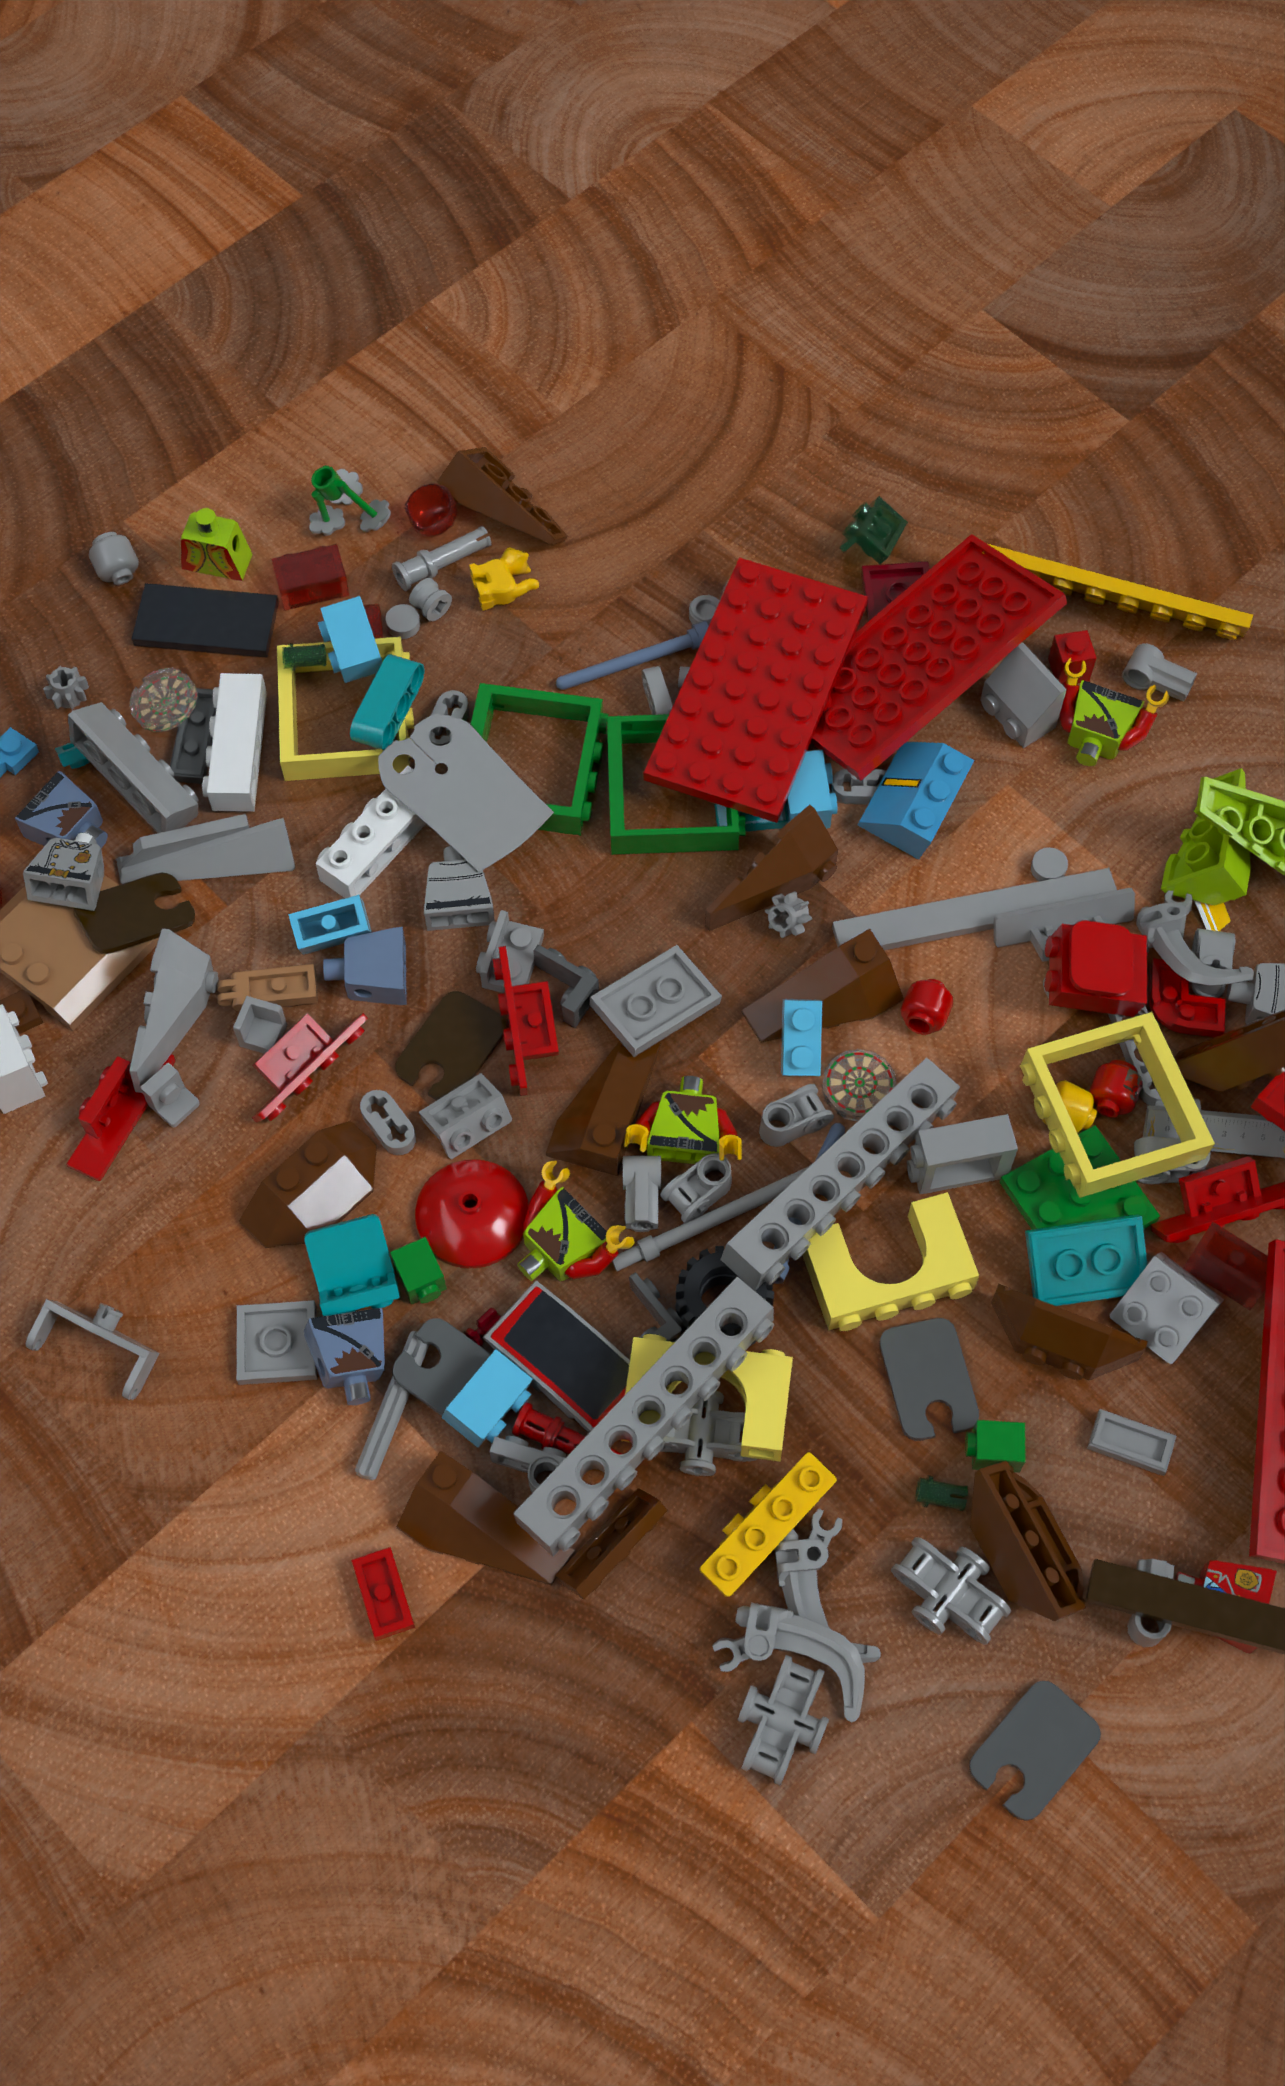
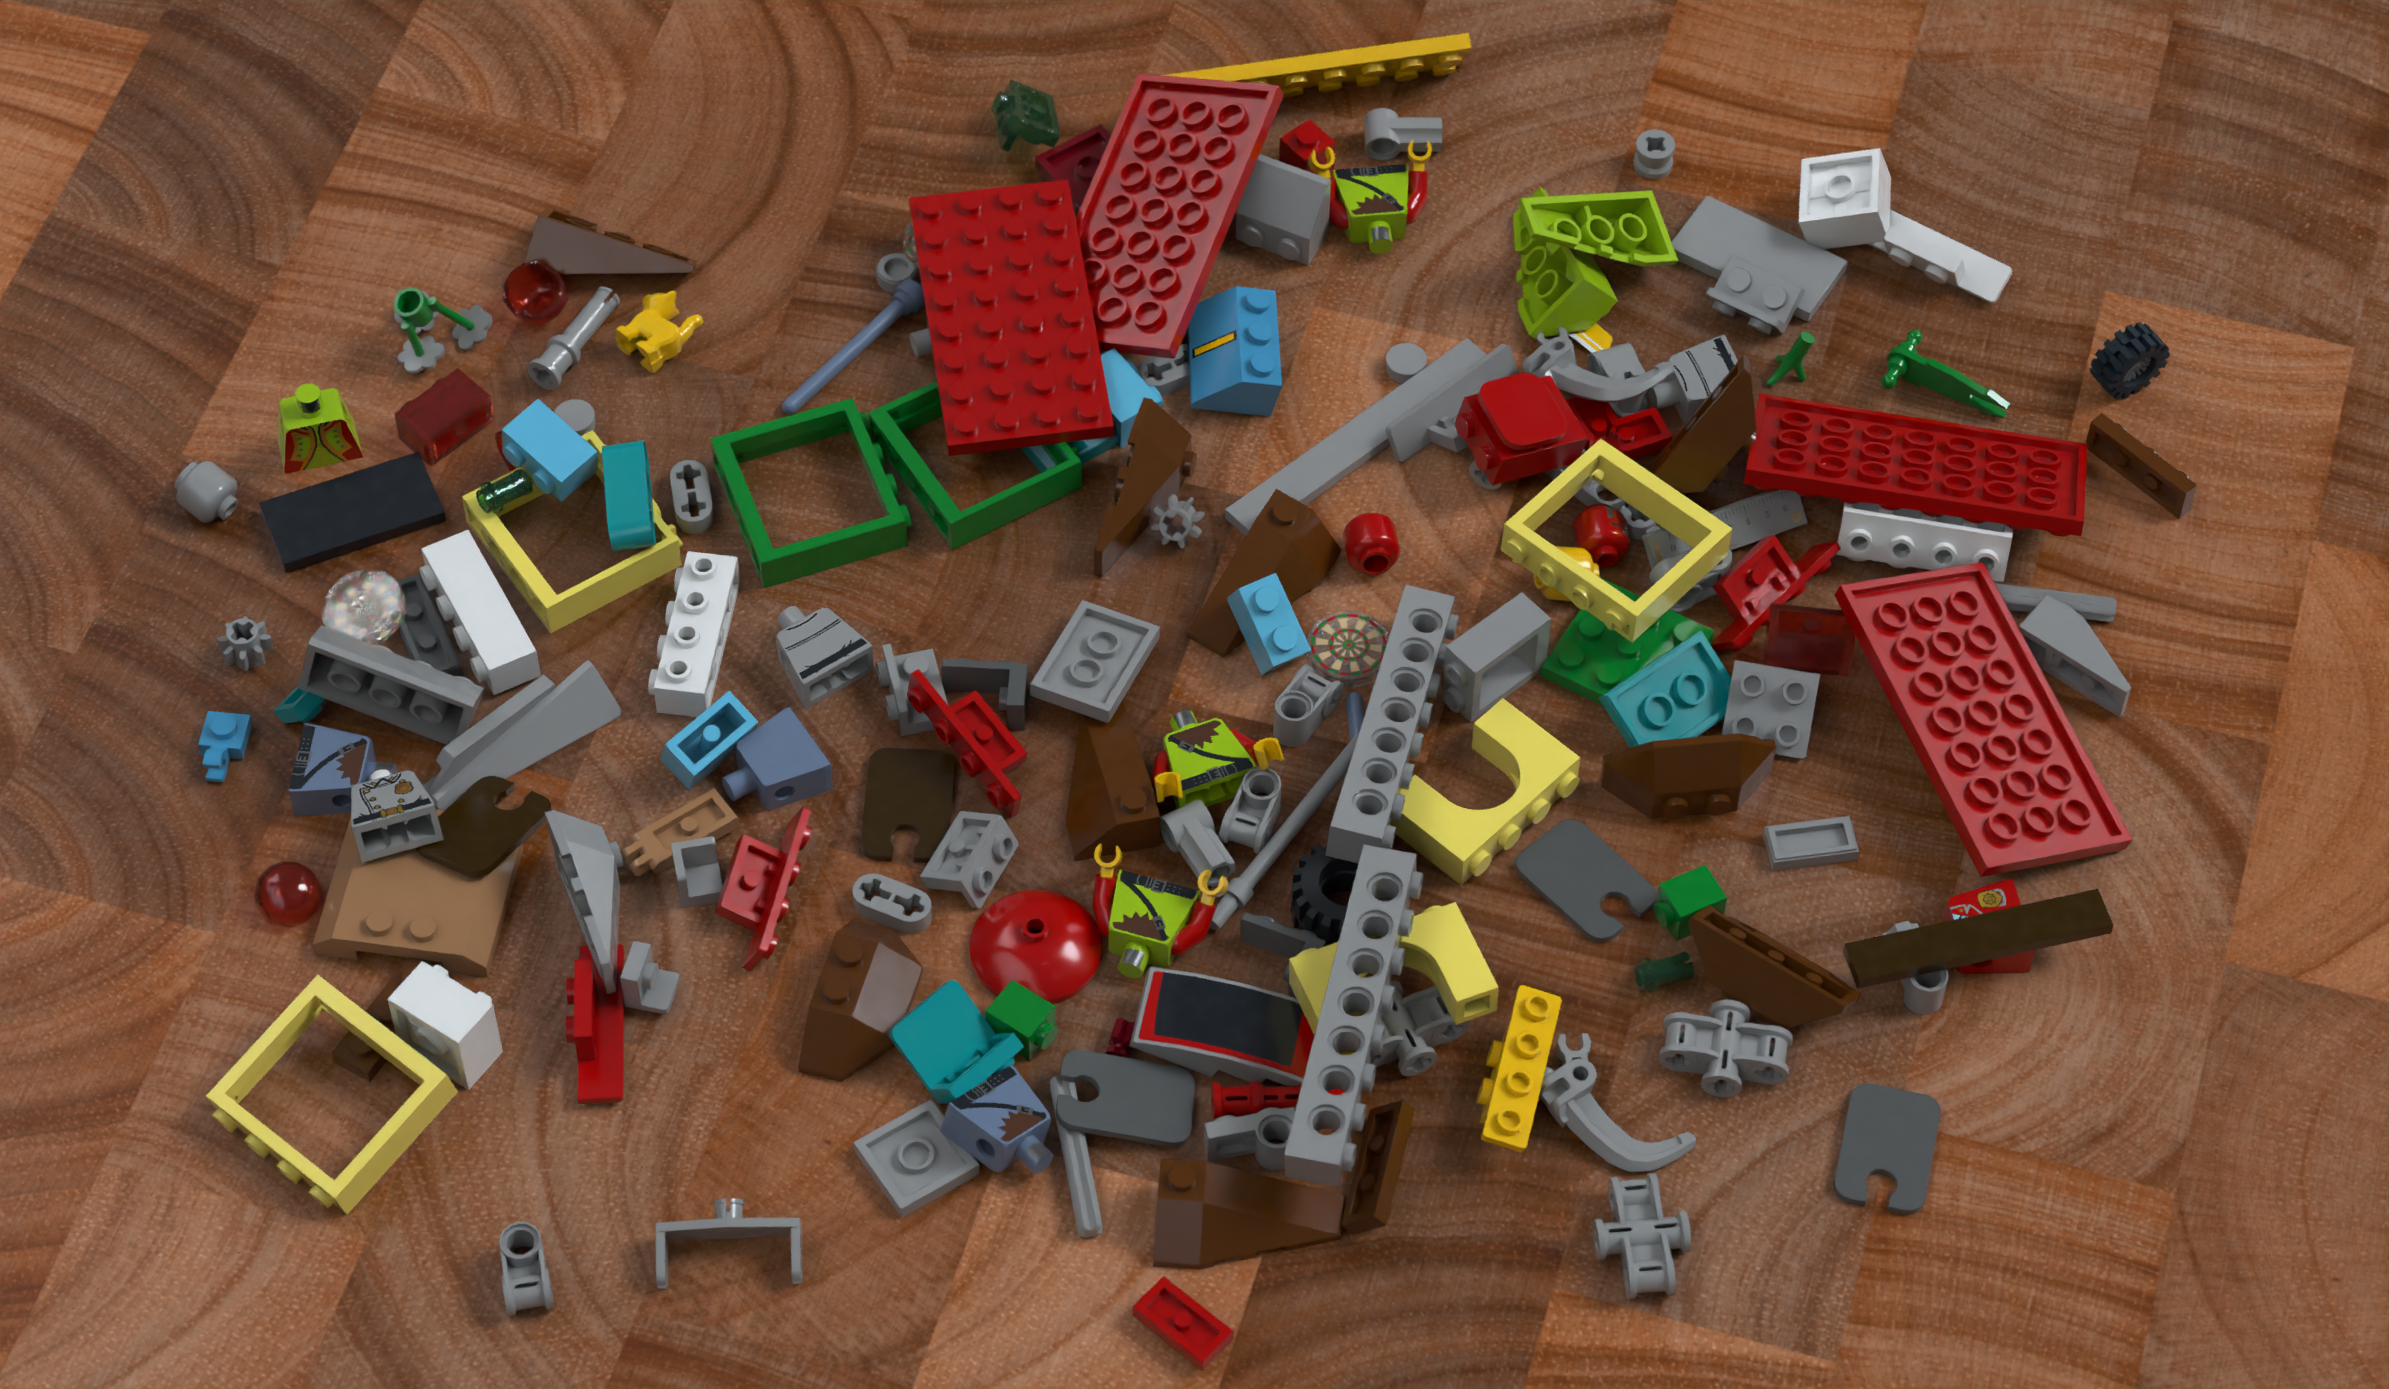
camera: 30 degrees left, 10 degrees down
light grey piece [378,714,554,872] -> none
light grey wheel [409,578,452,621] -> none
medium azure brick [442,1349,533,1448] -> none
light grey beam [641,666,673,715] -> none
light grey piece [713,1602,865,1722] -> none

